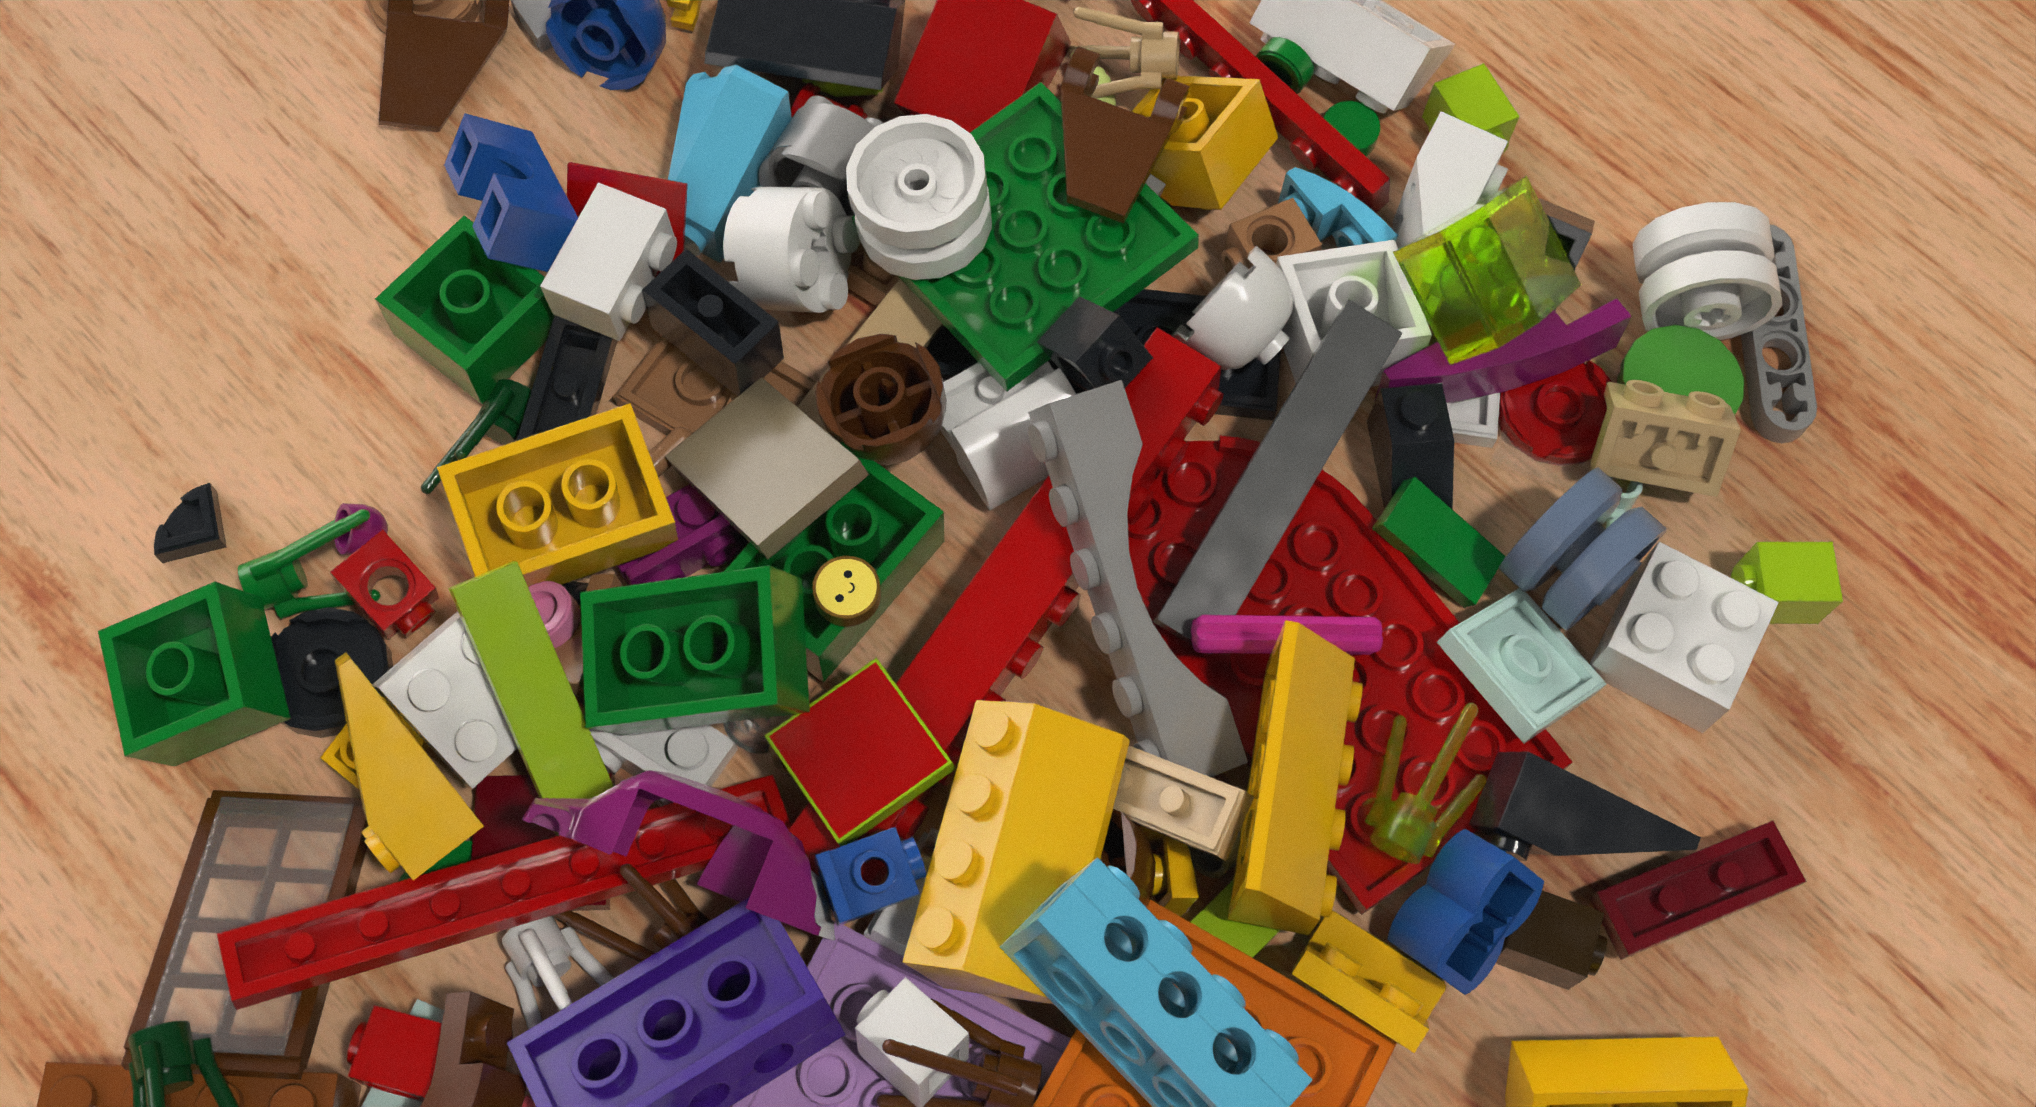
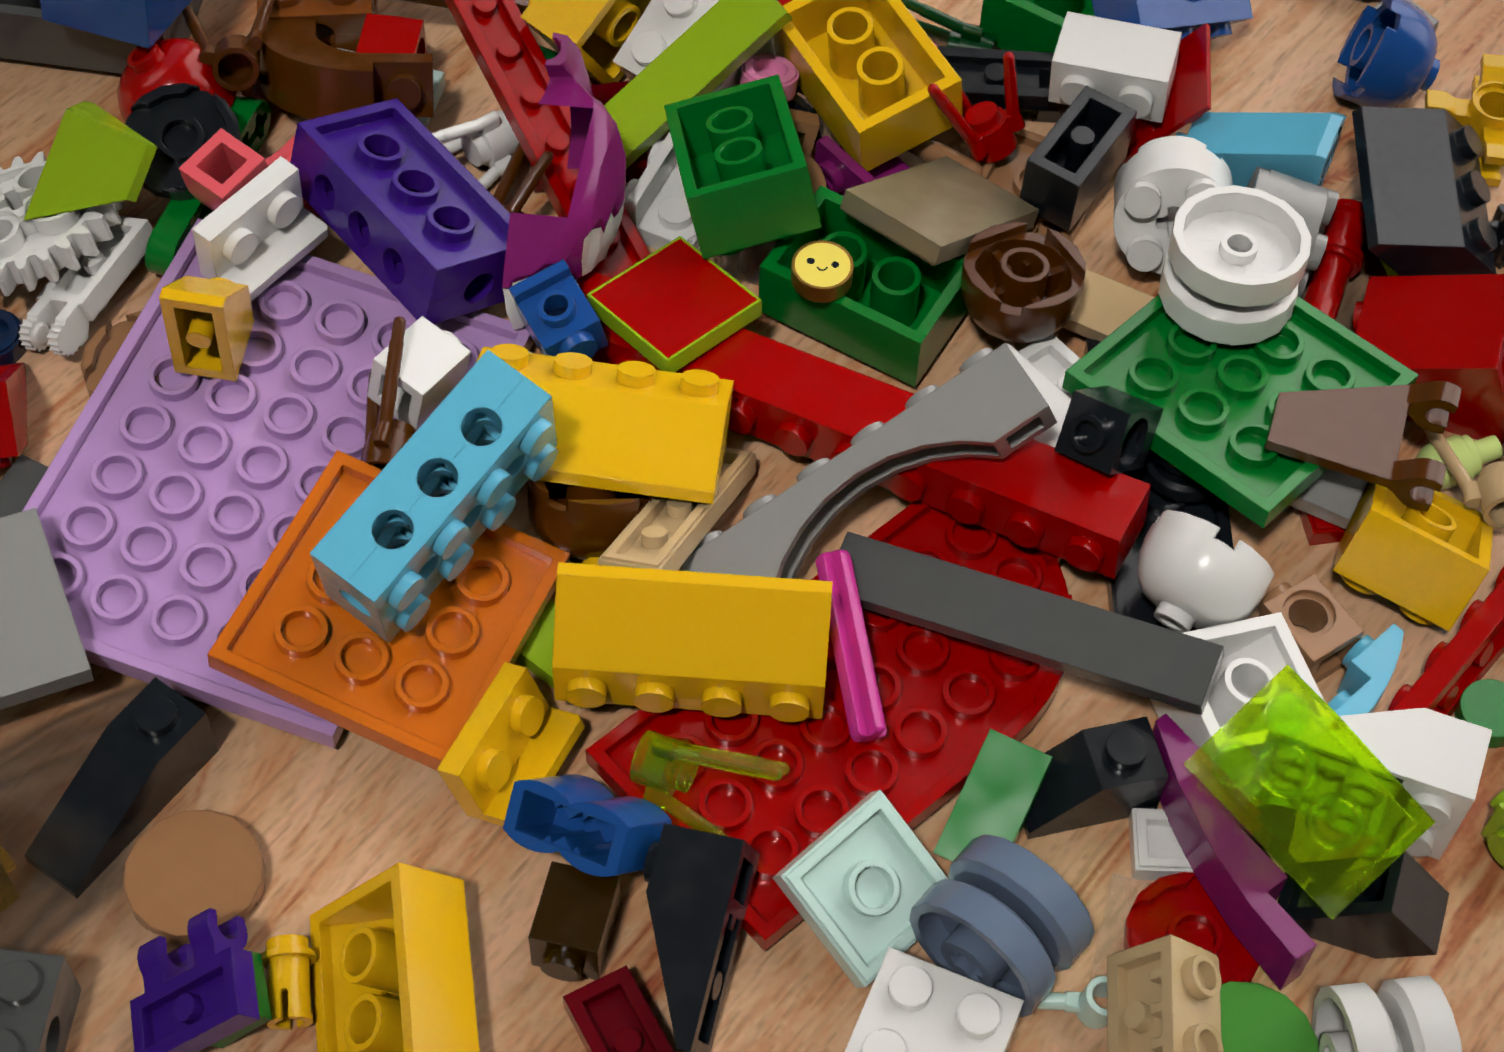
camera: 85 degrees right, 10 degrees down
none -> red plant [927,41,1025,163]

